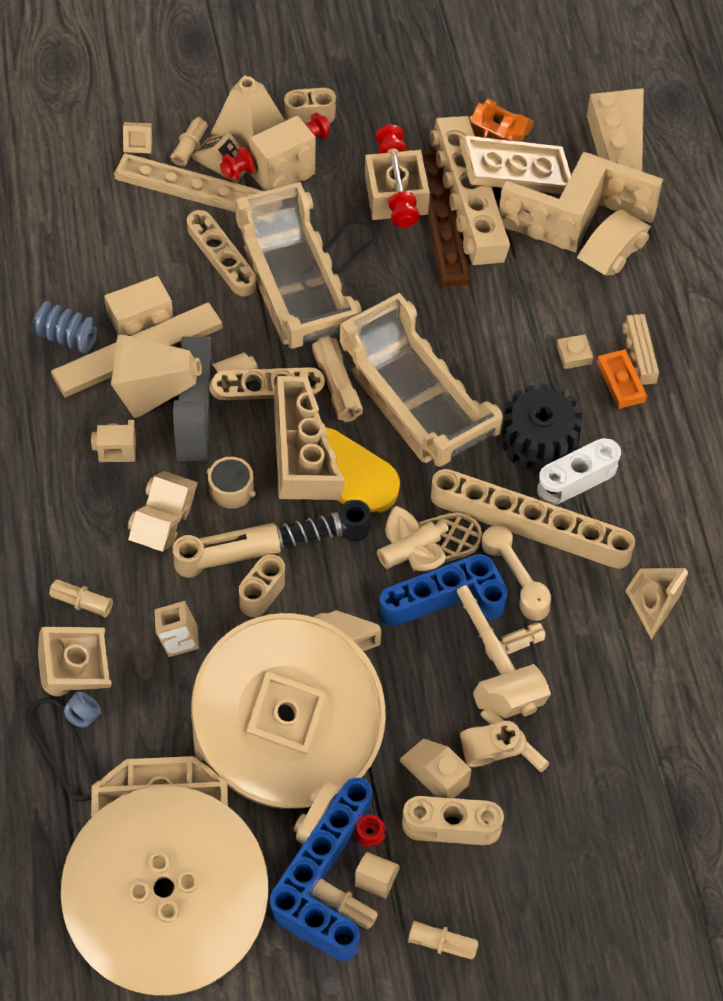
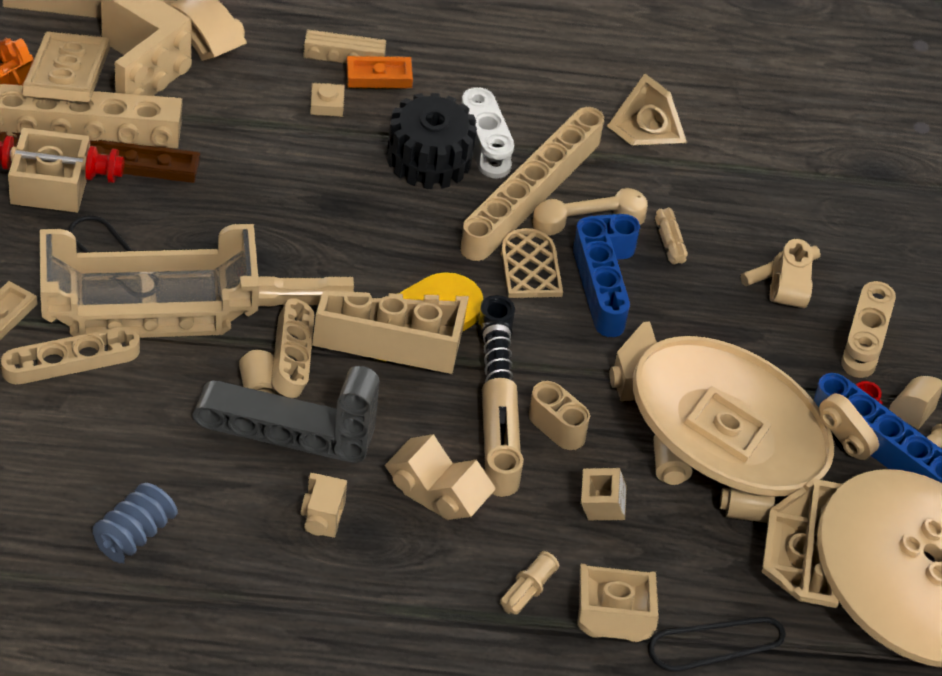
camera: 80 degrees left, 10 degrees down
tan tile [51,302,222,398] -> none
sand blue tile [64,691,101,728] -> none
tan brick [104,276,173,336] -> none
tan slope [111,335,202,418] -> none
piece [206,457,256,509] -> none
windscreen [340,293,503,467] -> none
tan plant [377,506,449,571] -> none
tan slope [400,739,471,798] -> none
tan piece [456,585,551,719] -> none

